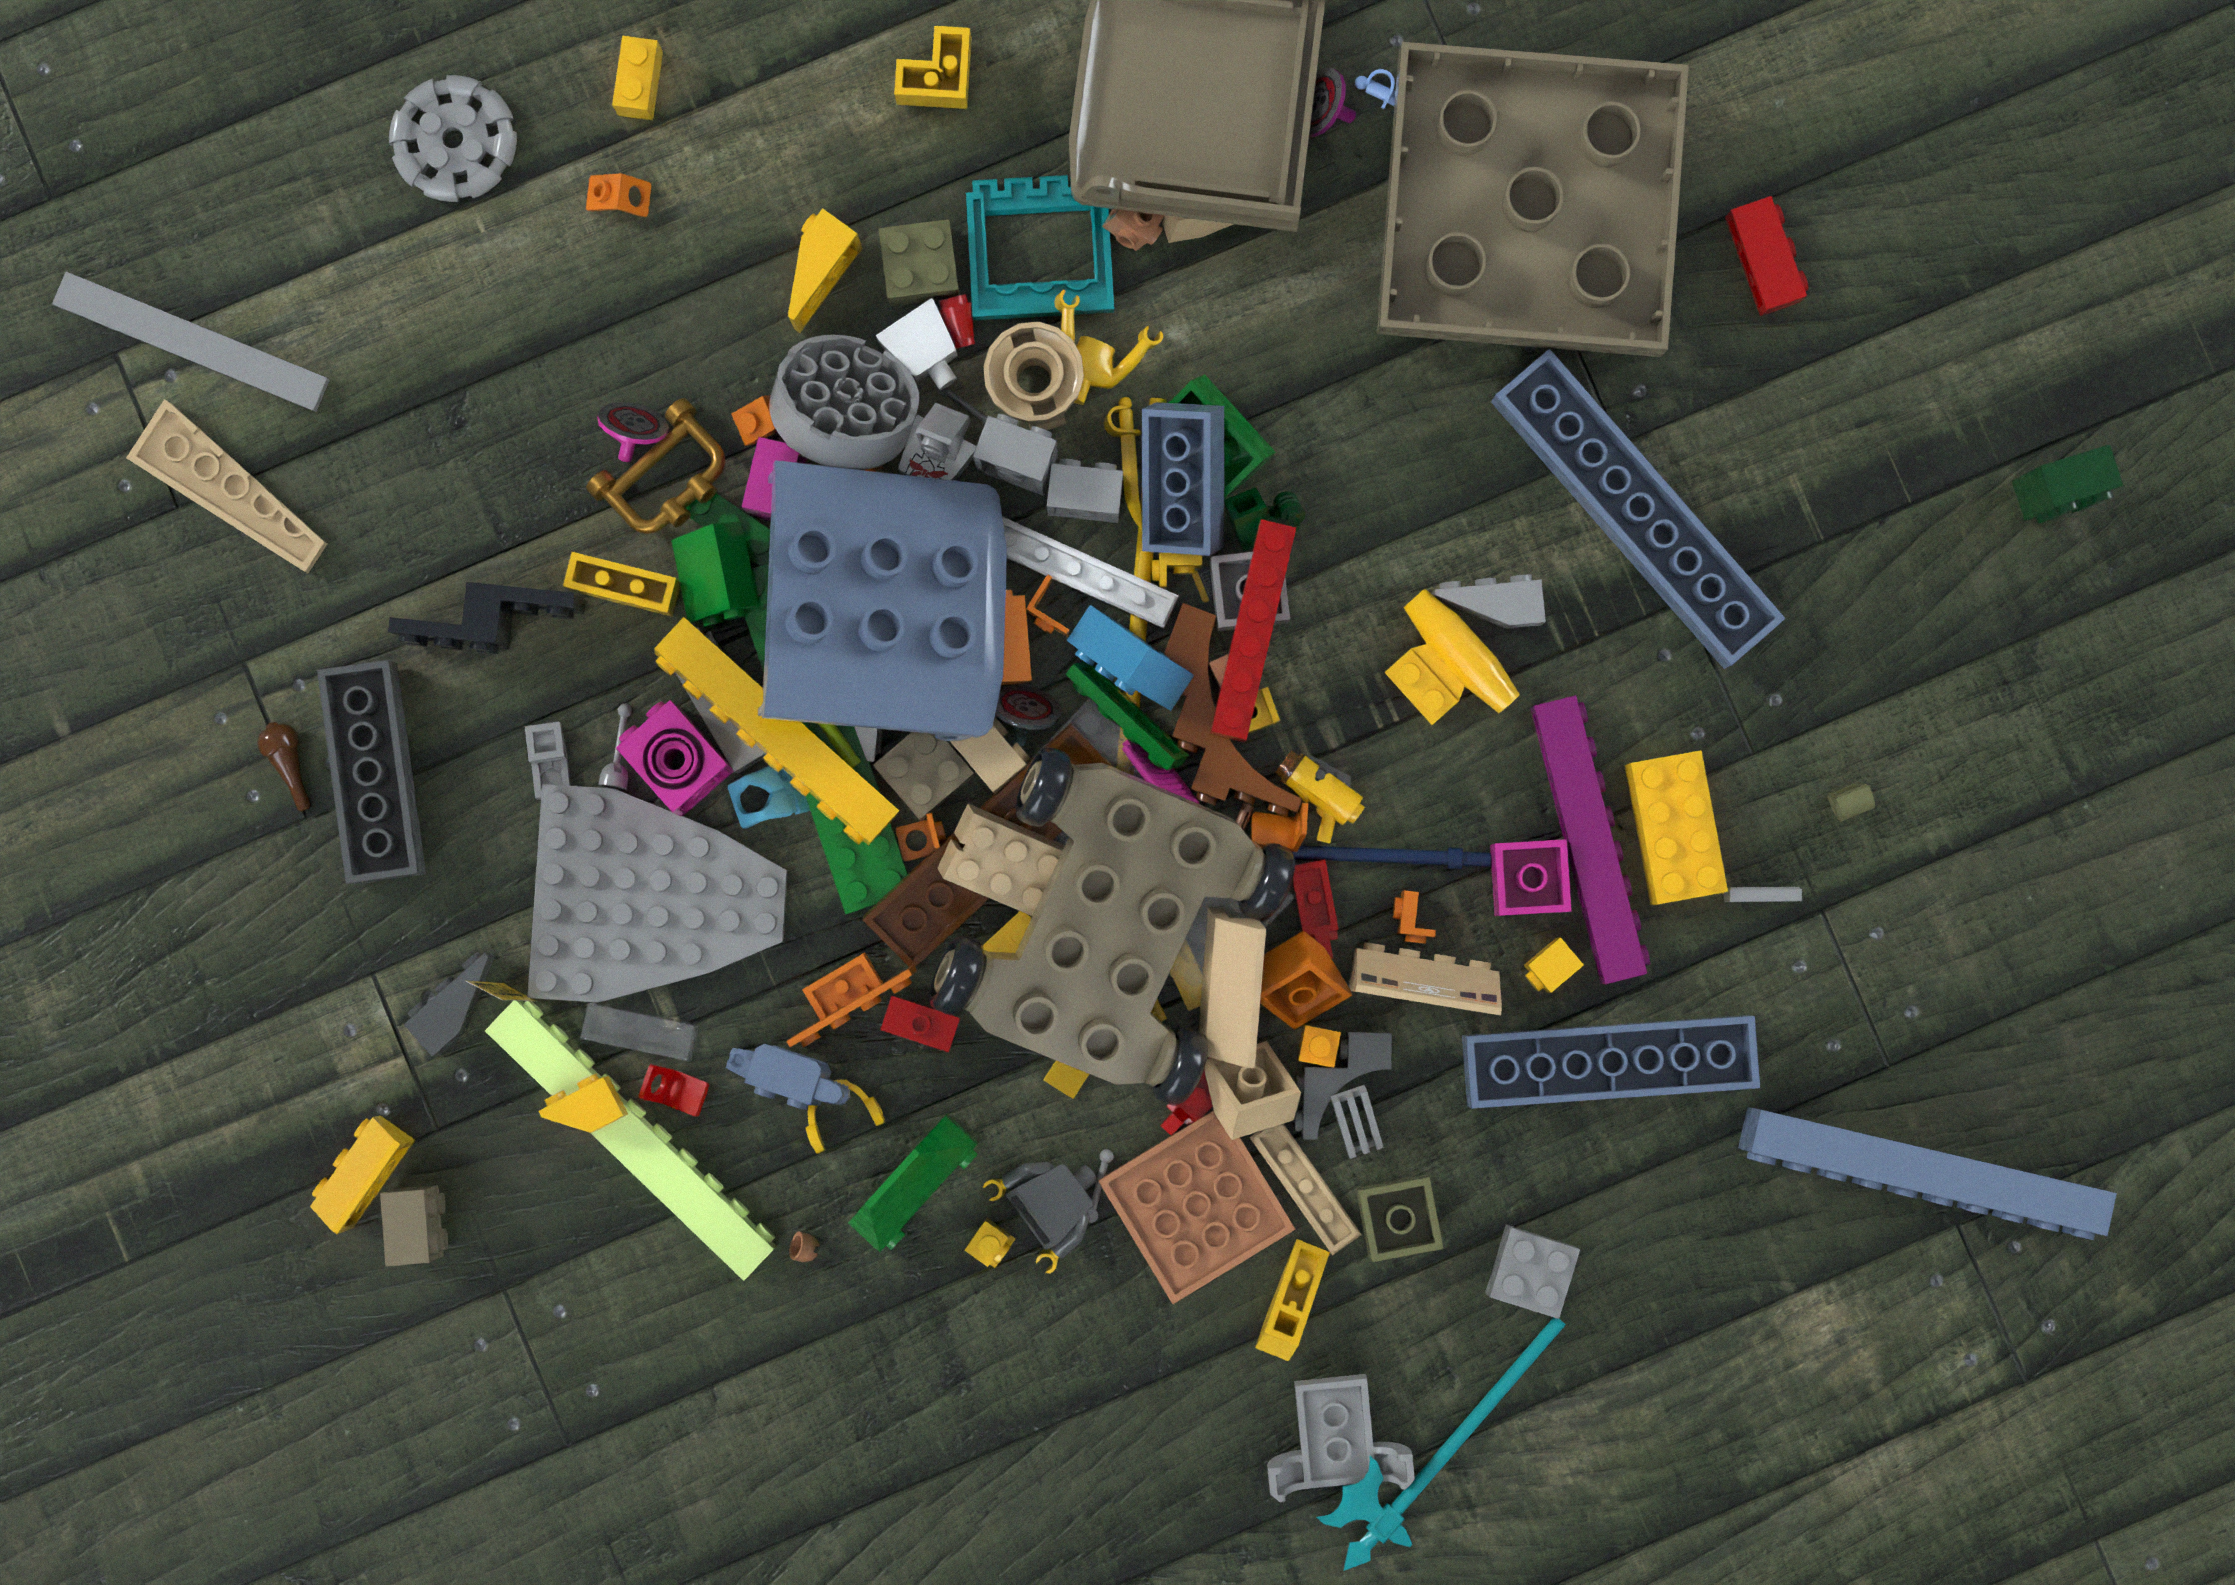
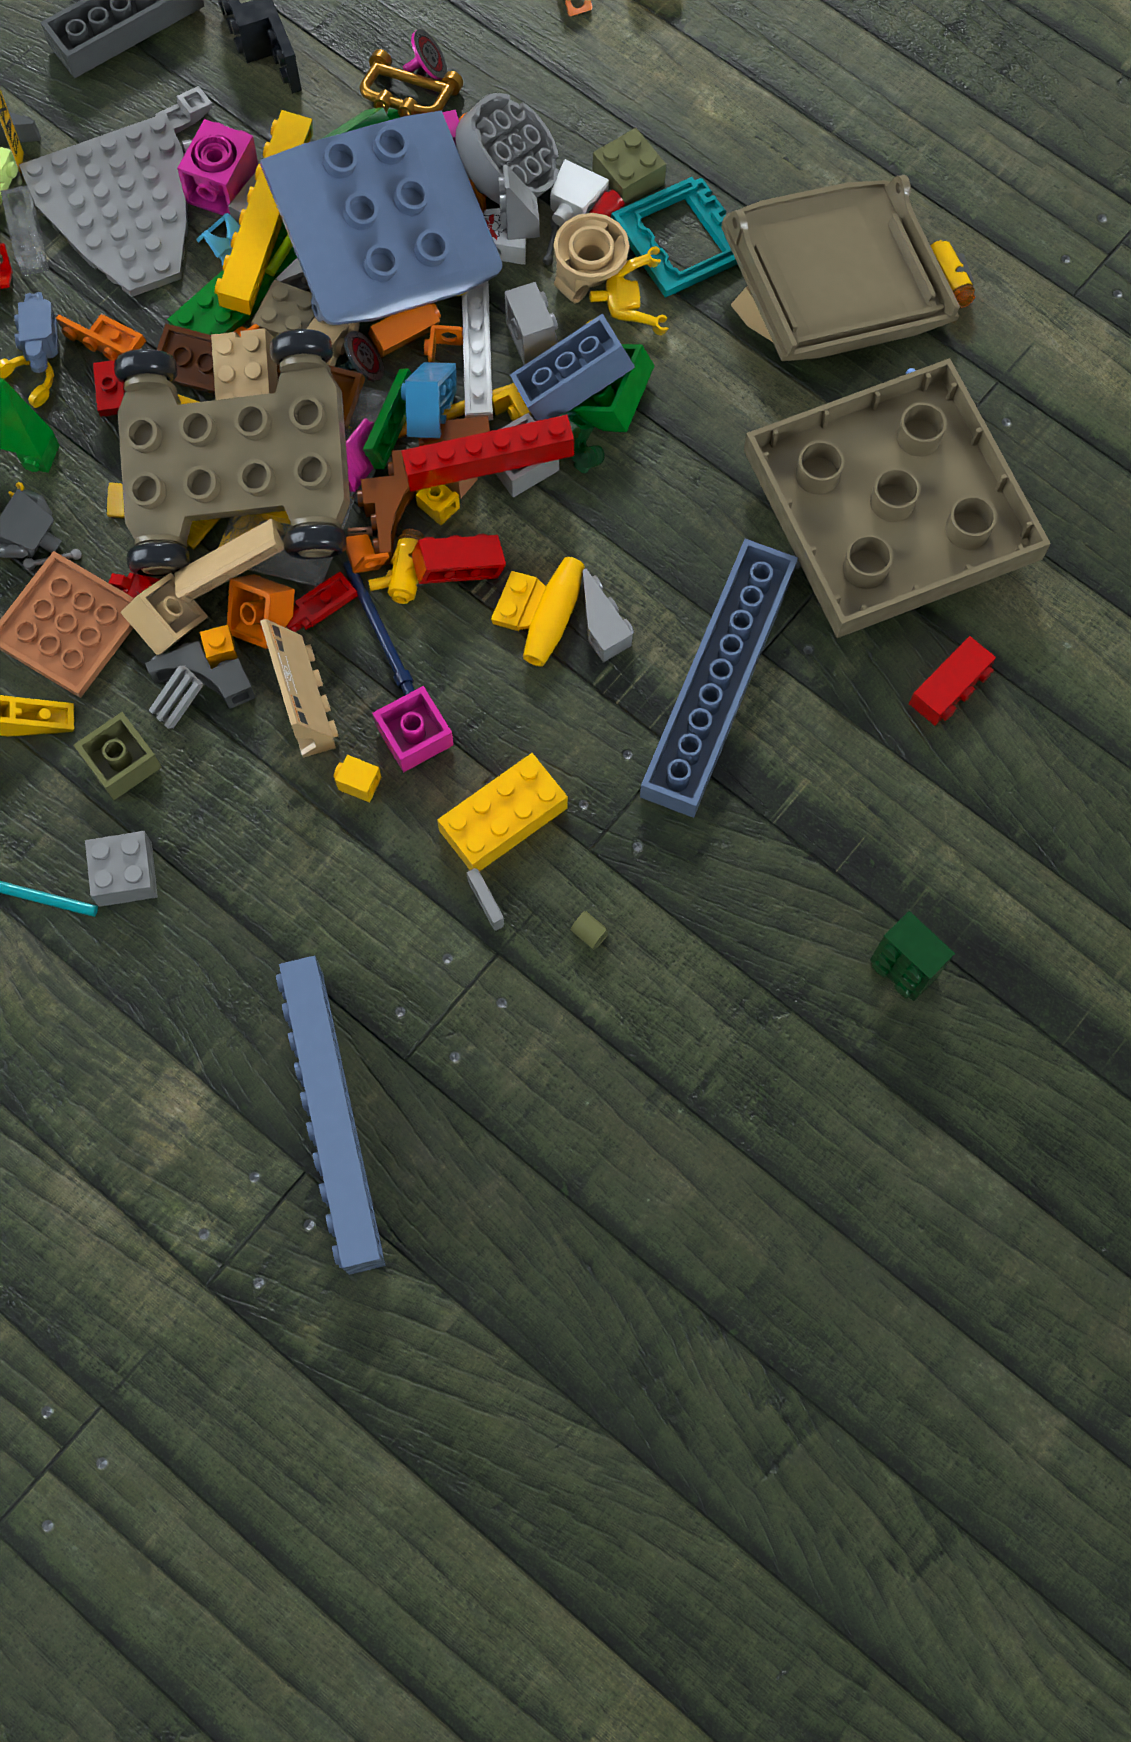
camera: 65 degrees right, 15 degrees down
yellow brick [563,552,681,617] -> none
yellow slope [788,208,863,333] -> none
yellow brick [894,26,972,109] -> none
light grey brick [973,414,1058,496] -> none
nougat brick [1102,209,1165,251] -> none
tan tile [1250,1123,1362,1255] -> none
shield [1309,68,1356,137] -> none
orange bracket [1393,890,1436,944] -> none
sand blue brick [1462,1015,1760,1109] -> none
magenta brick [1530,695,1650,984] -> none
none -> red brick [411,534,506,584]

